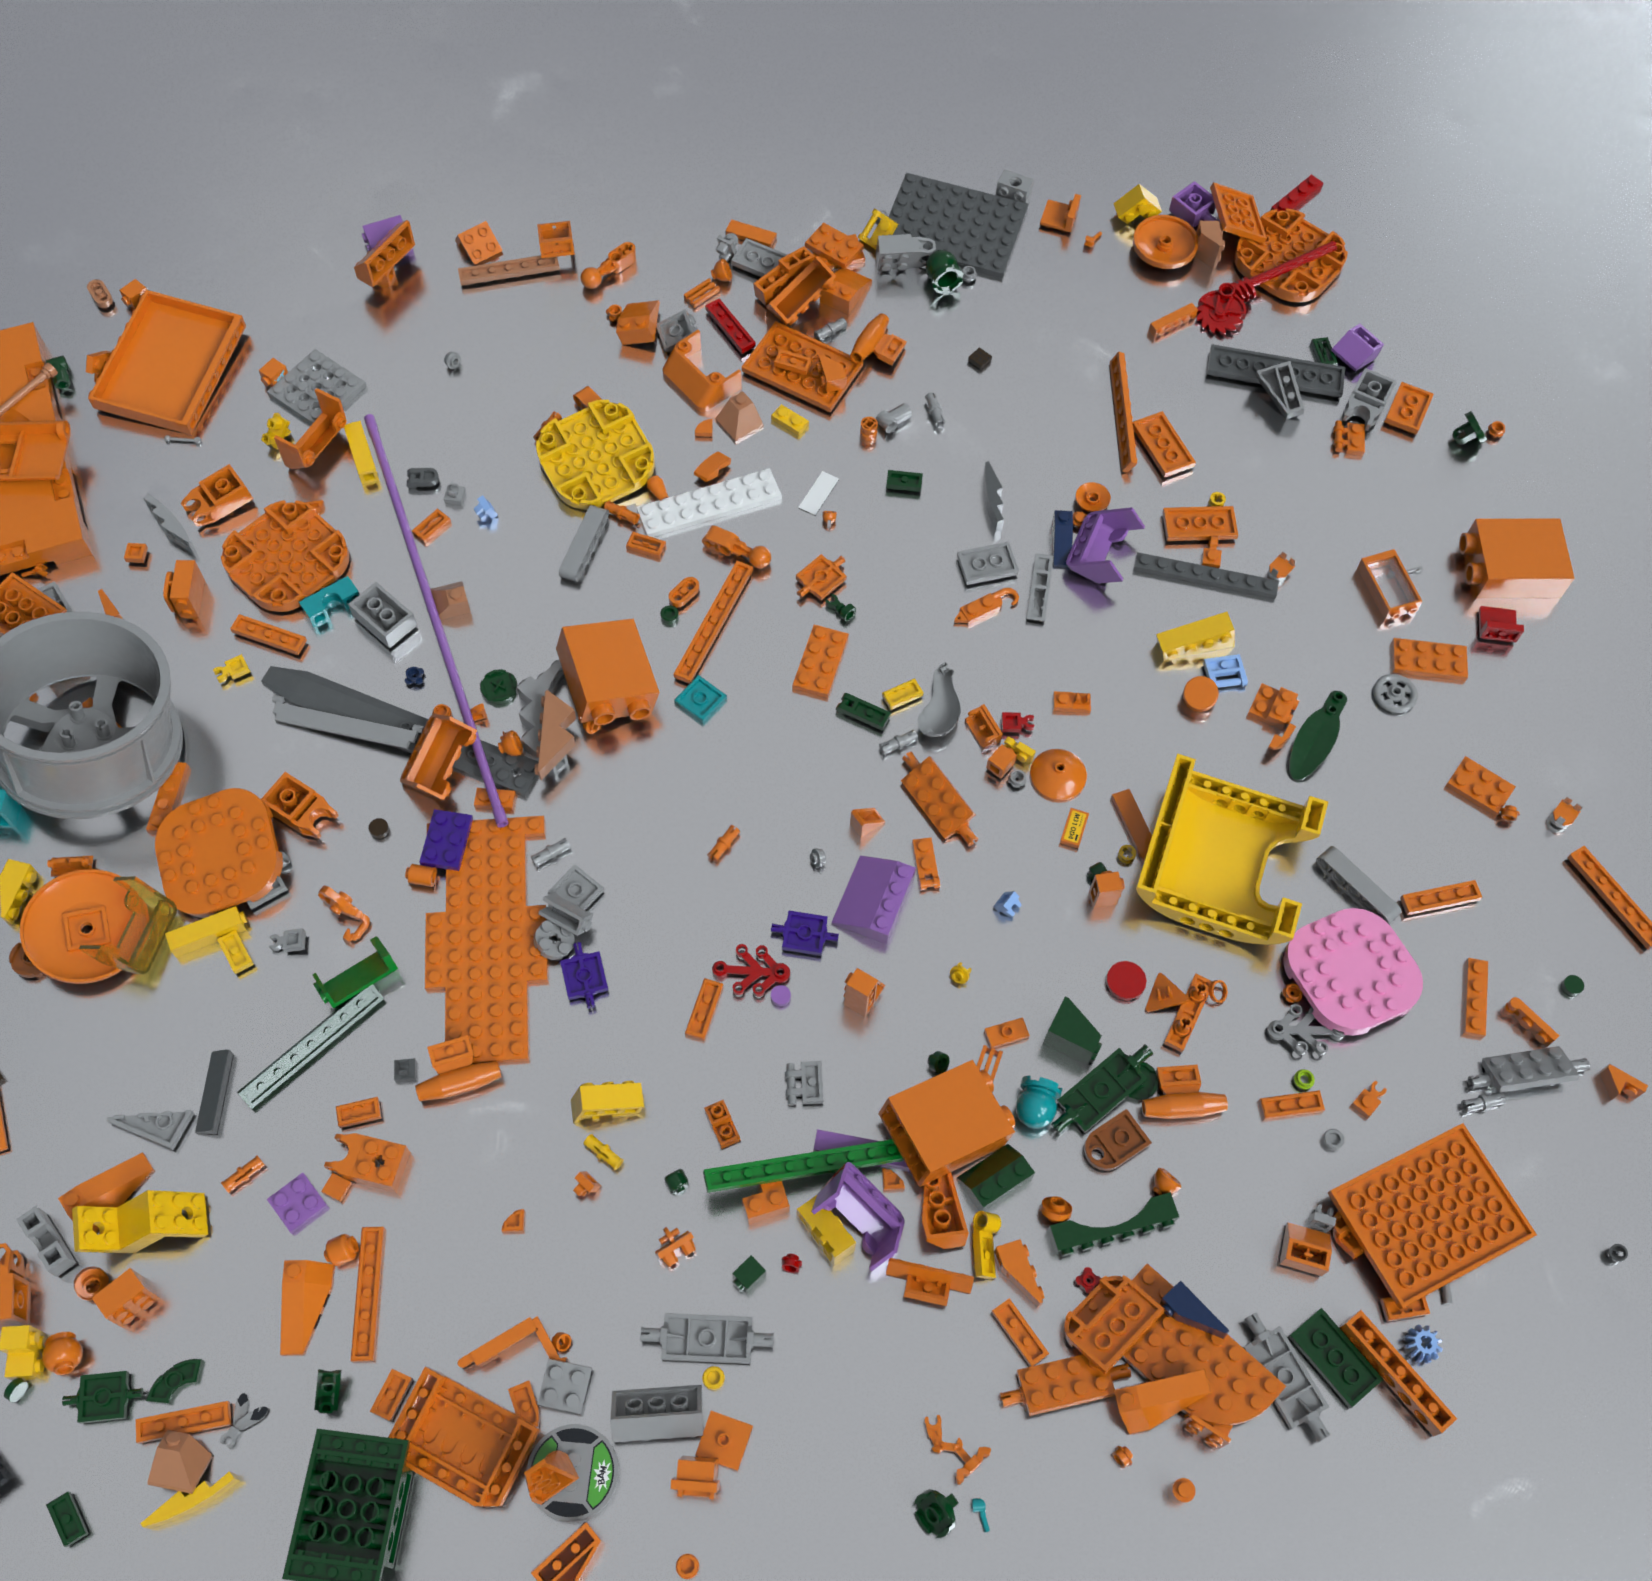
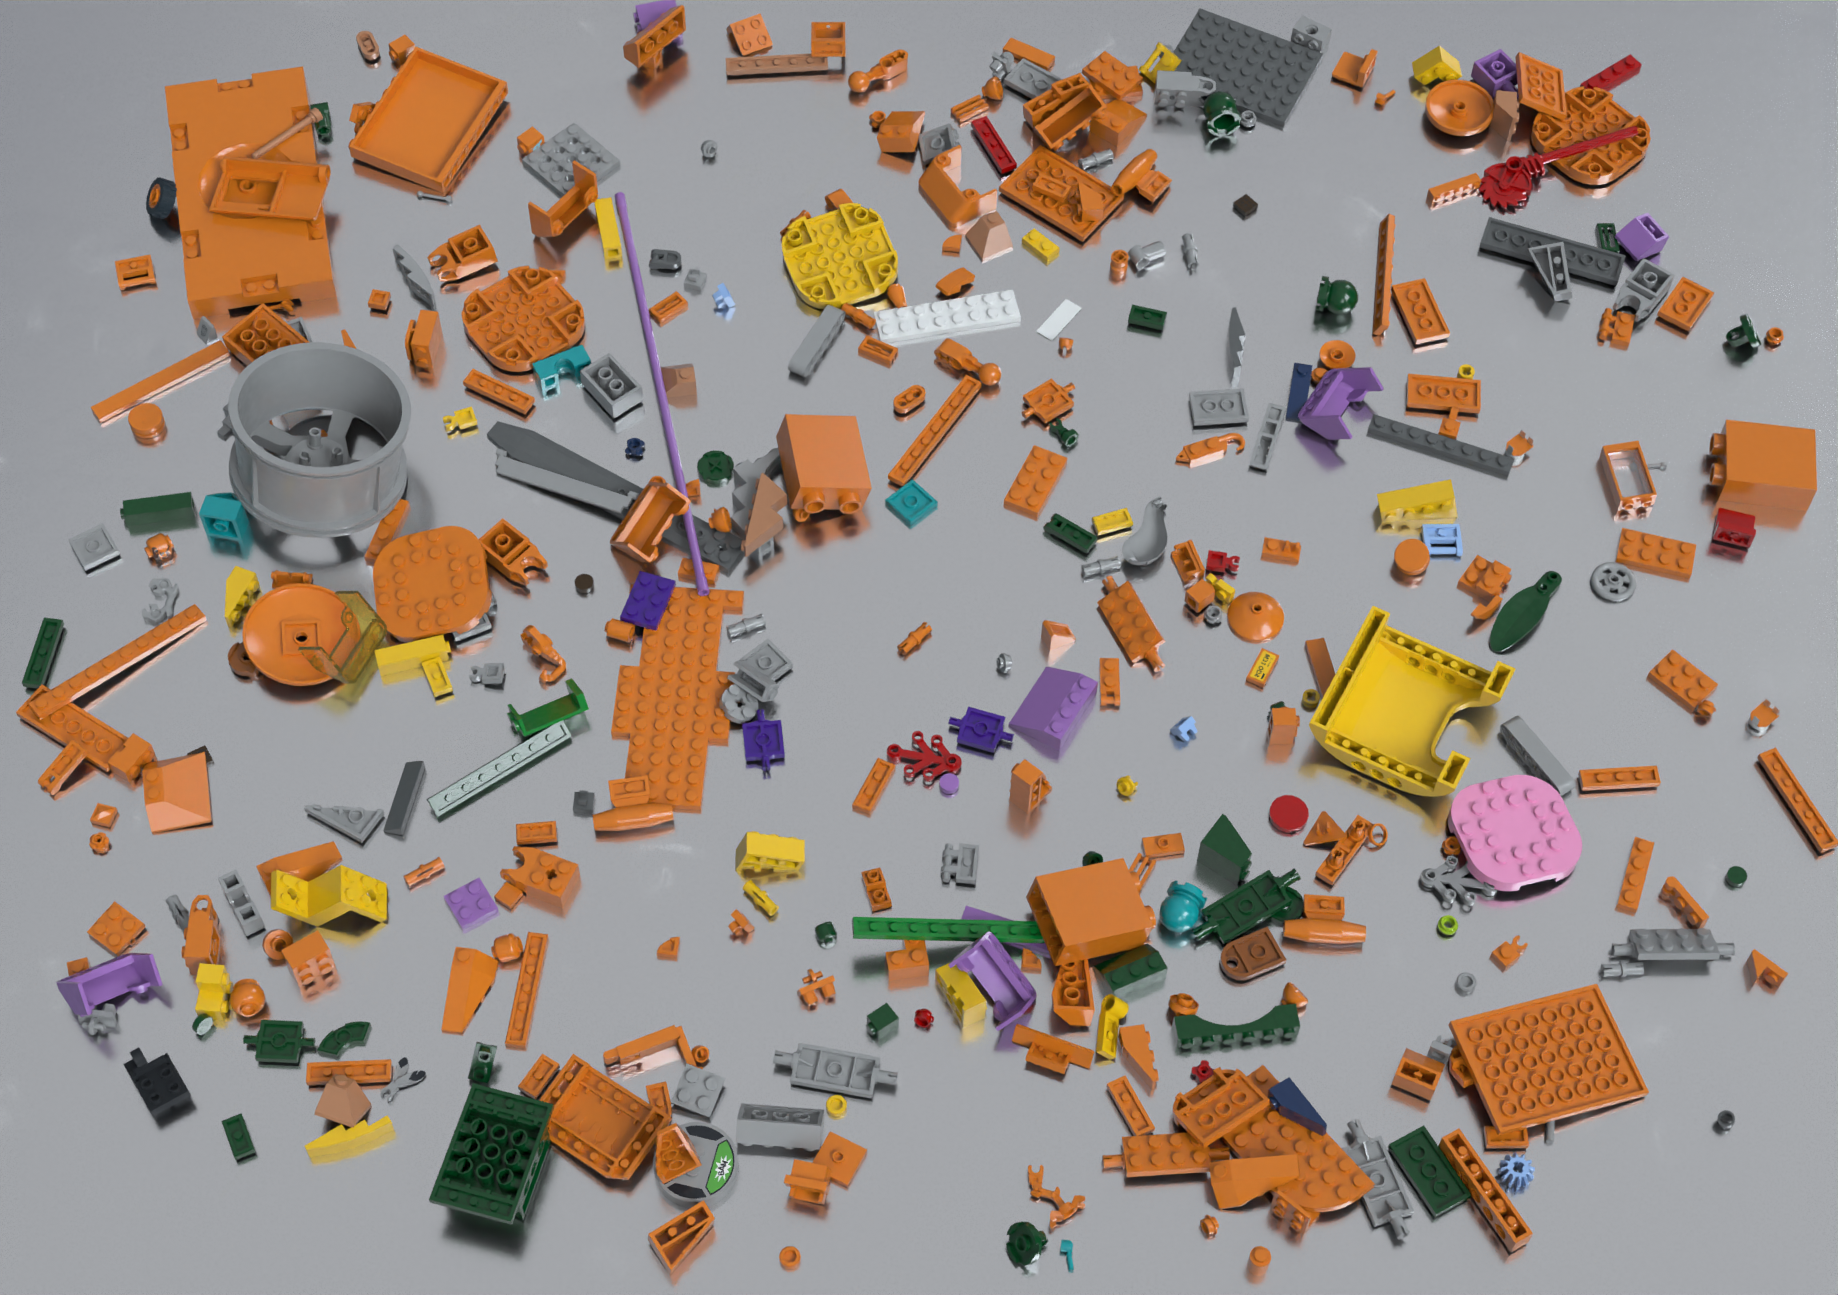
camera: 10 degrees right, 5 degrees down
yellow hips [261,413,291,450] -> none
dark green tile [660,605,679,624] -> none
orange tile [1258,1090,1325,1120] -> none
none -> dark green tile [1315,276,1358,315]

